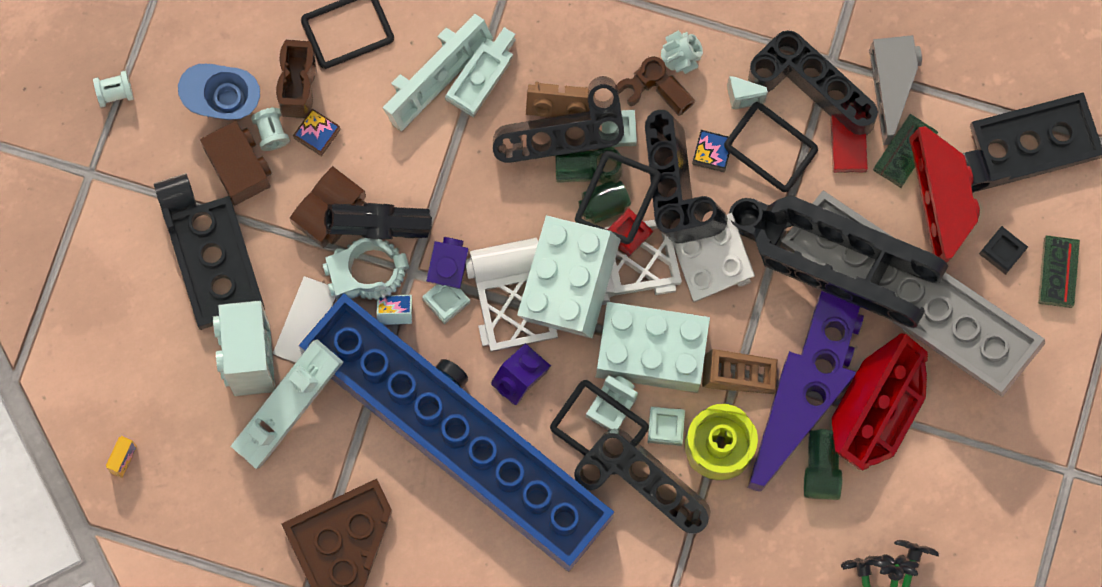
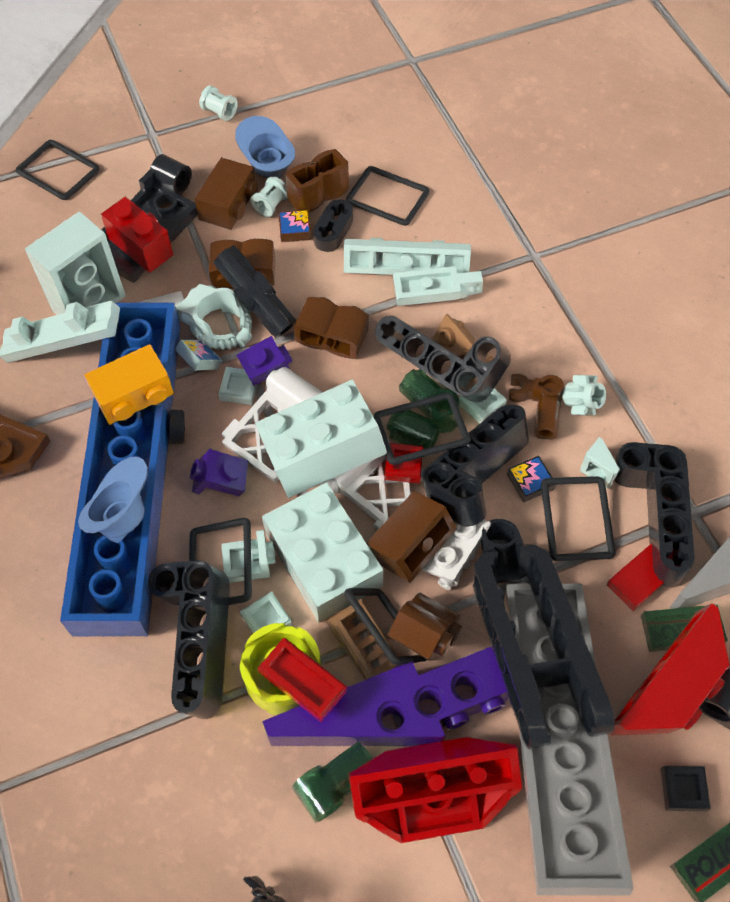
camera: 55 degrees right, 15 degrees down
none -> black piece [16,140,100,200]
none -> medium blue piece [78,457,148,543]
none -> light orange brick [84,344,174,425]
none -> red brick [101,196,173,273]
none -> red tile [257,637,347,723]
none -> reddish brown brick [294,297,369,359]
none -> black beam [313,199,353,252]
none -> black piece [344,588,428,665]
none -> reddish brown brick [366,491,457,583]
none -> reddish brown brick [387,592,463,660]

